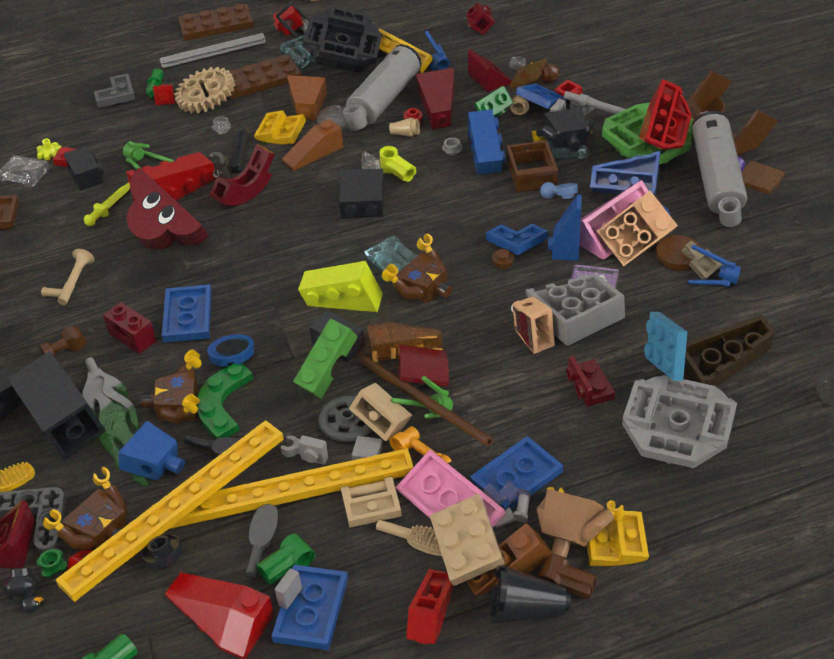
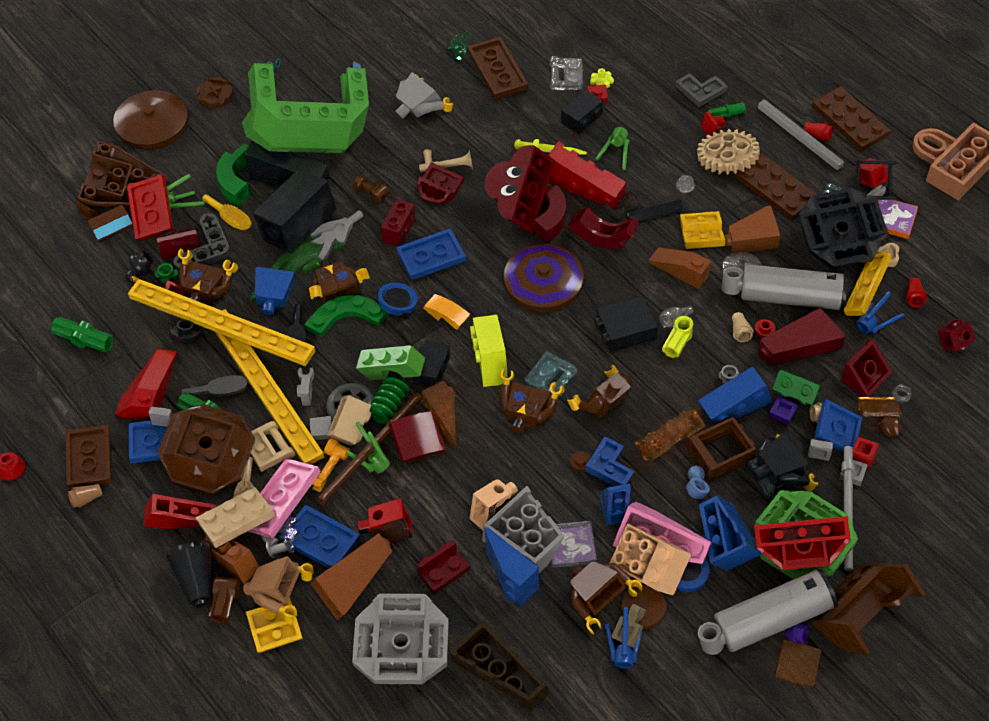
camera: 70 degrees right, 10 degrees up
dark azure plate [644,312,687,381] -> none
none -> reddish brown piece [158,404,255,496]
none -> dark orange slope [311,533,392,621]
none -> red torso [358,499,413,541]
none -> green piece [369,377,409,425]
none -> dark red slope [417,162,465,204]
none -> light orange slope [423,294,470,330]
none -> blue slope [485,527,539,607]
none -> dish [504,244,584,312]
none -> dark red arch [534,185,566,243]
none -> reddish brown torso [567,365,632,420]
none -> reddish brown torso [570,562,642,635]
none -> clear orange arch [634,408,706,461]
none -> dark purple plate [769,396,798,425]
none -> red cone [804,122,834,142]
none -> red cone [906,278,927,307]

